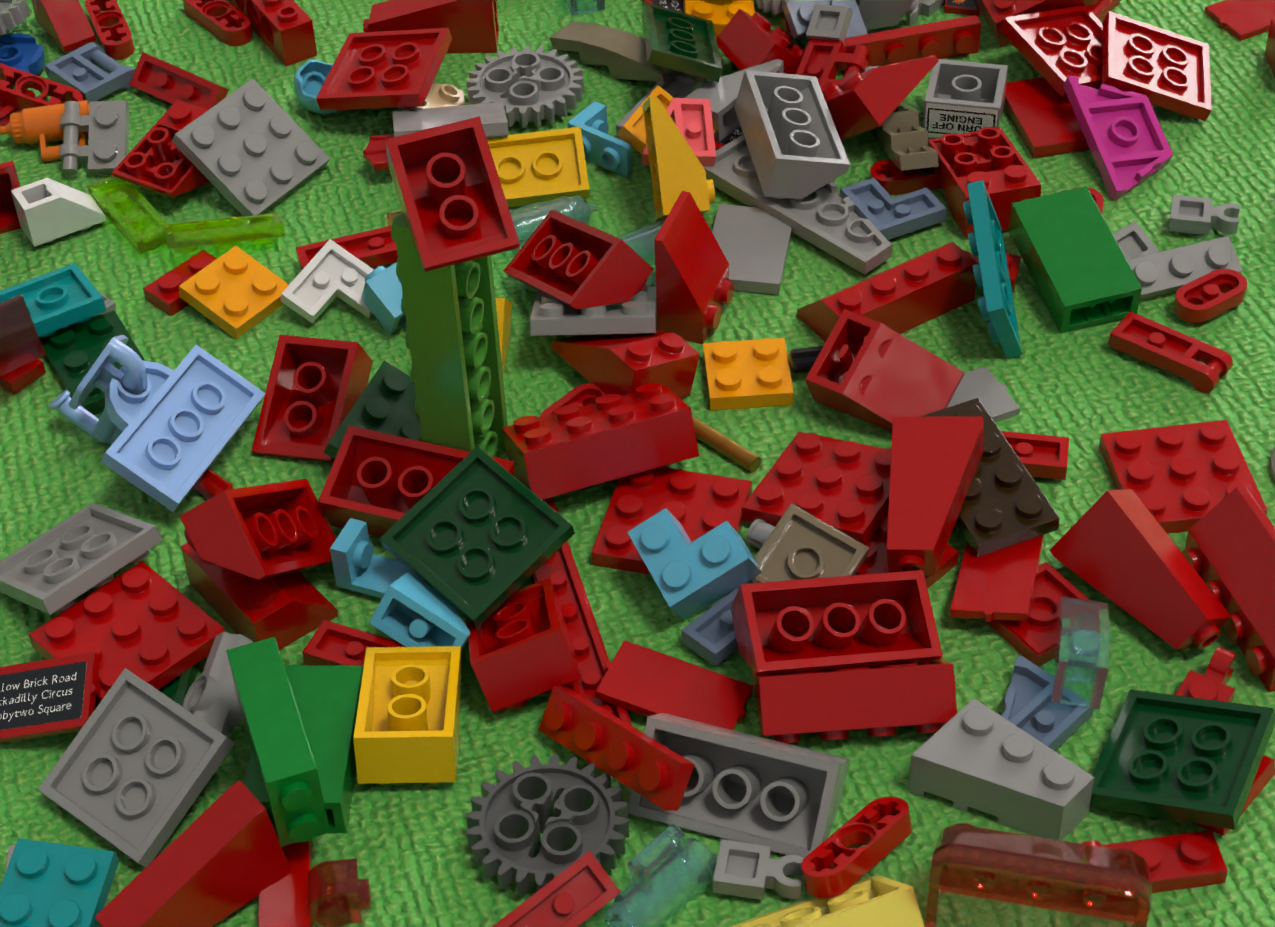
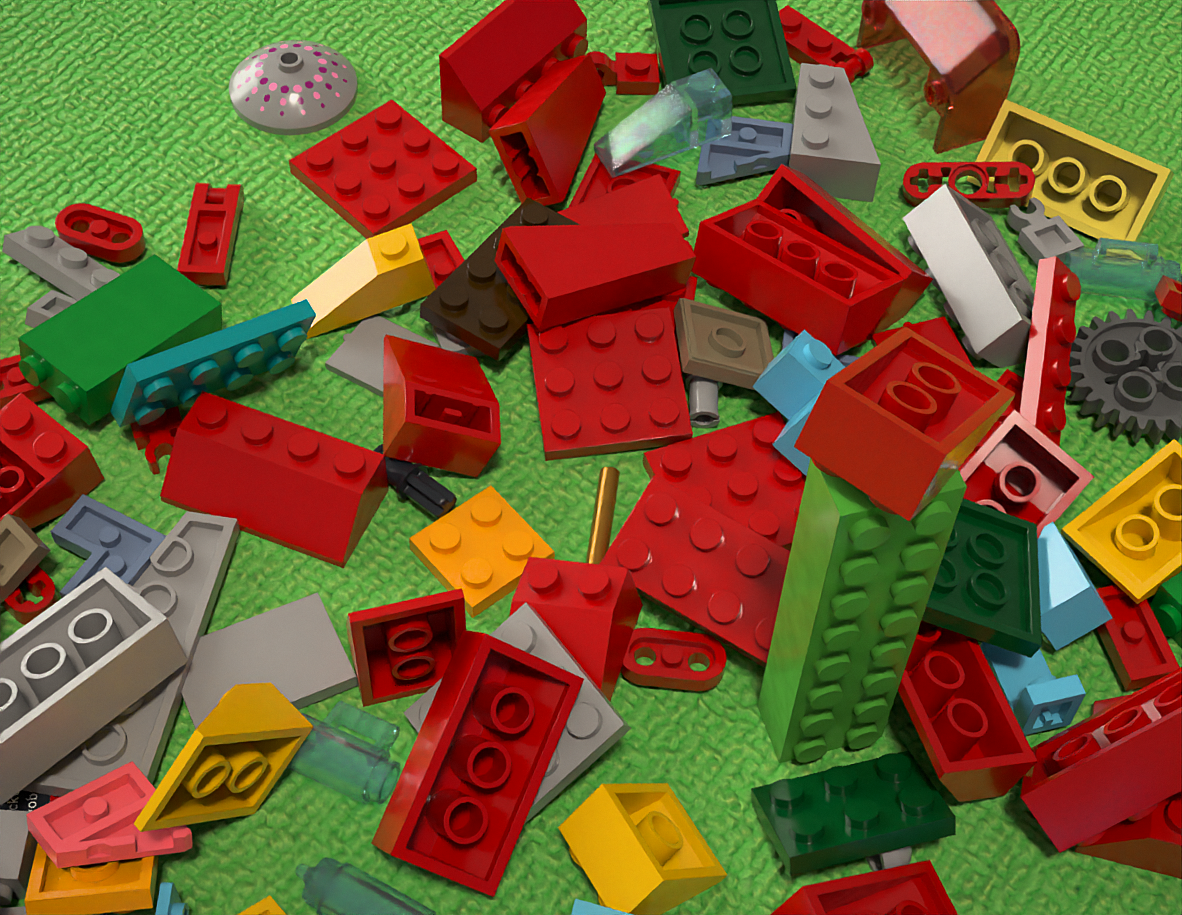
camera: 130 degrees left, 10 degrees up
none -> yellow slope [291,223,436,339]

